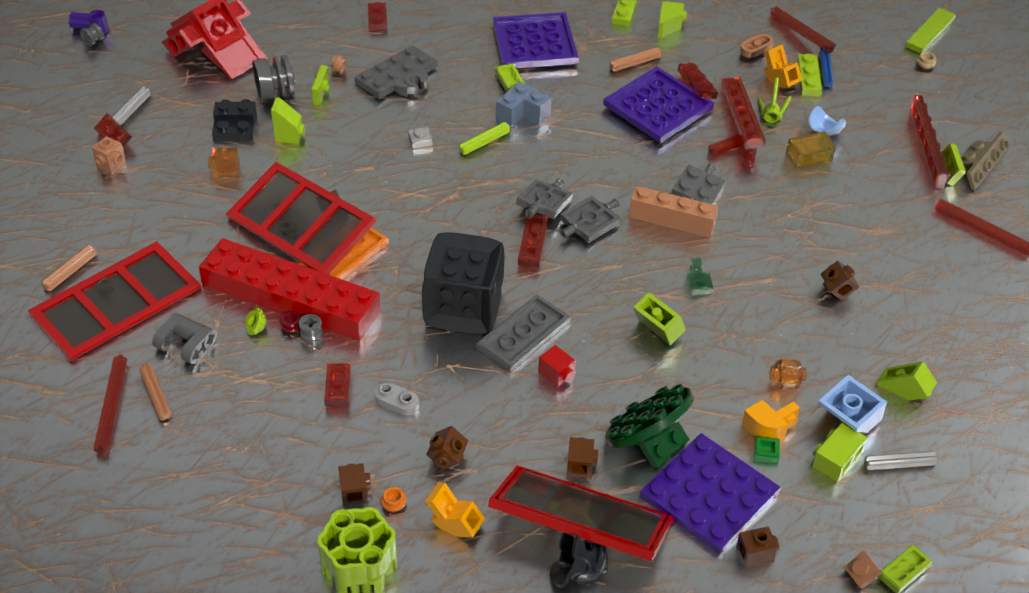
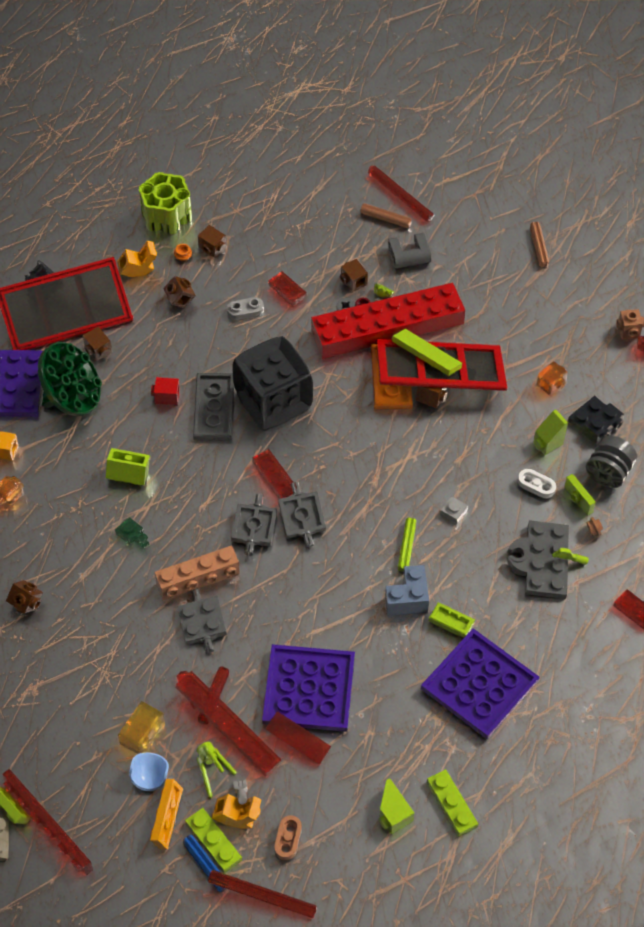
camera: 140 degrees right, 10 degrees up
door [28,241,202,361] -> none
nougat axle [609,47,661,72] -> none
none -> light orange plate [150,779,183,850]
none -> light grey piece [233,780,248,804]
none -> reddish brown brick [340,259,368,292]
none -> lime tile [392,329,462,376]
none -> white plate [518,469,556,498]
none -> lime piece [552,548,589,565]

